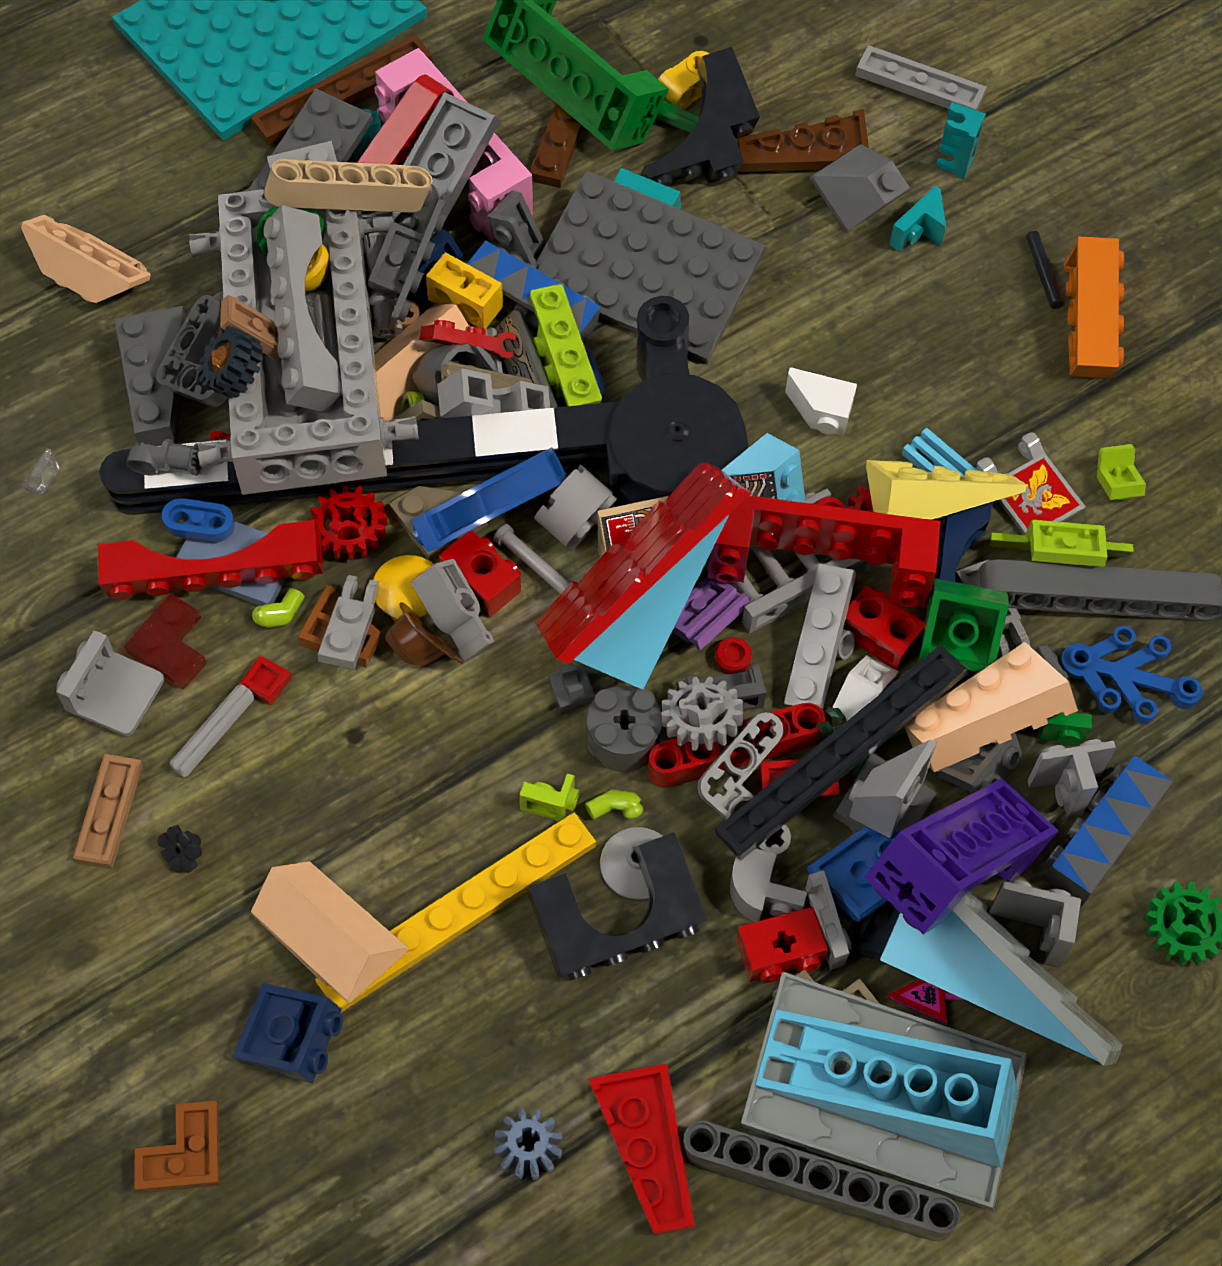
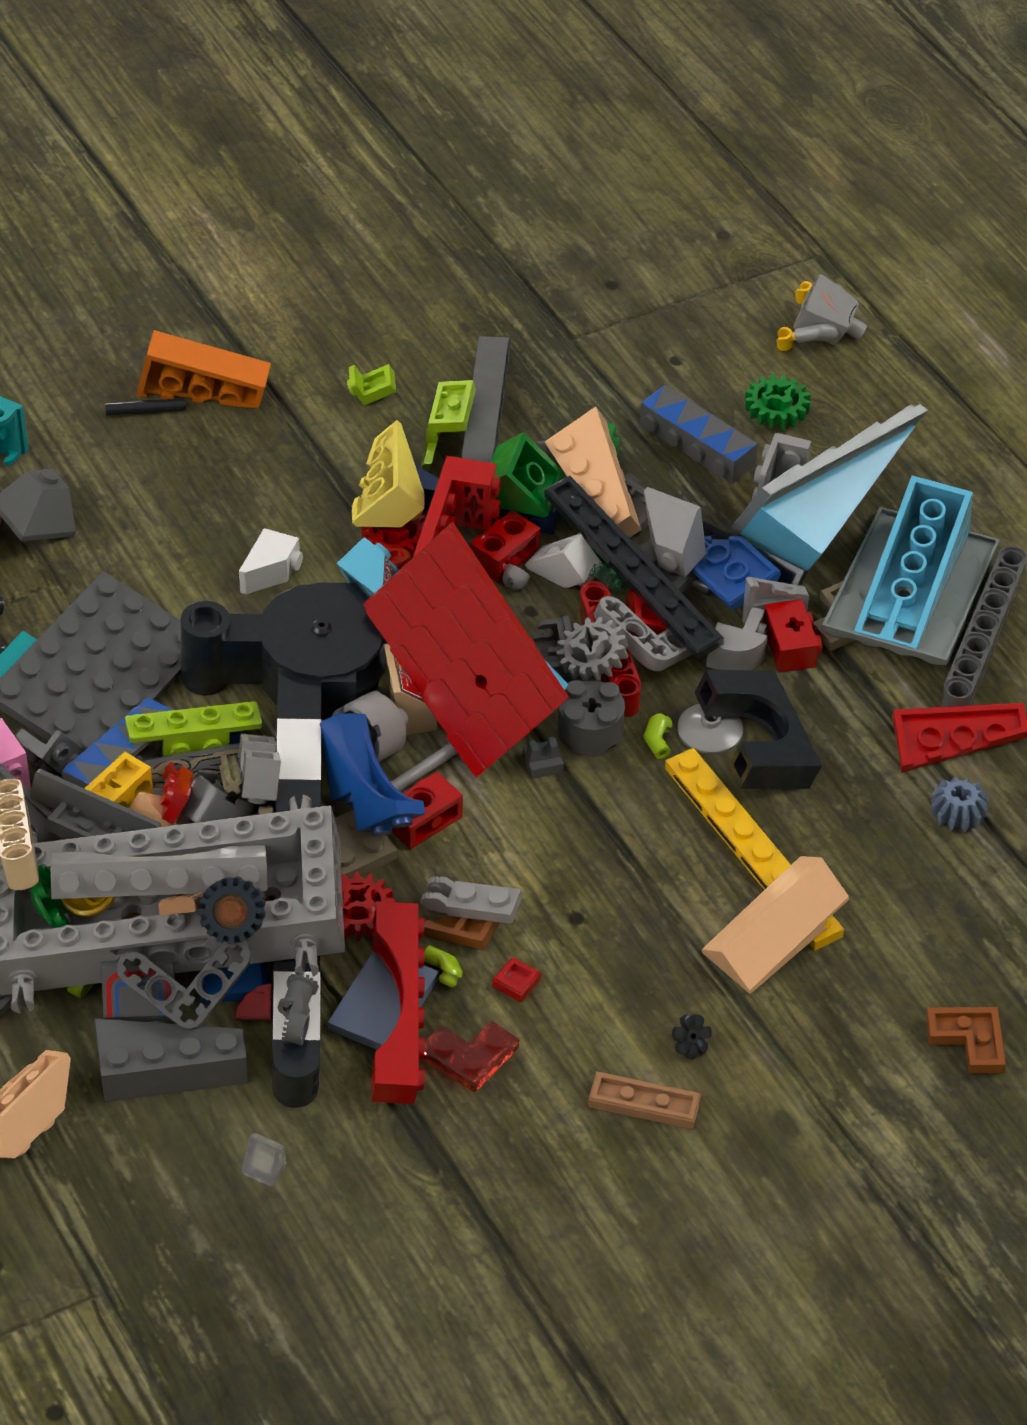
camera: 85 degrees left, 15 degrees down
light grey bracket [56,630,164,736] -> none
blue plate [162,498,235,542] -> none
light grey axle [170,684,254,777] -> none
dark blue plate [232,983,343,1084] -> none
yellow dish [373,555,434,622] -> none
reddish brown piece [385,602,464,666] -> none
light grey piece [411,558,494,661] -> none
lime bracket [520,773,580,822] -> none
light grey plate [784,564,857,710] -> none
dark purple plate [864,779,1058,935] -> none
piece [885,979,965,1024] -> none
teal slope [890,186,946,252] -> none
medium azure tile [902,428,978,476] -> none
flag [975,432,1086,535] -> none
light grey bracket [1027,739,1116,818] -> none
blue plant [1061,626,1203,724] -> none

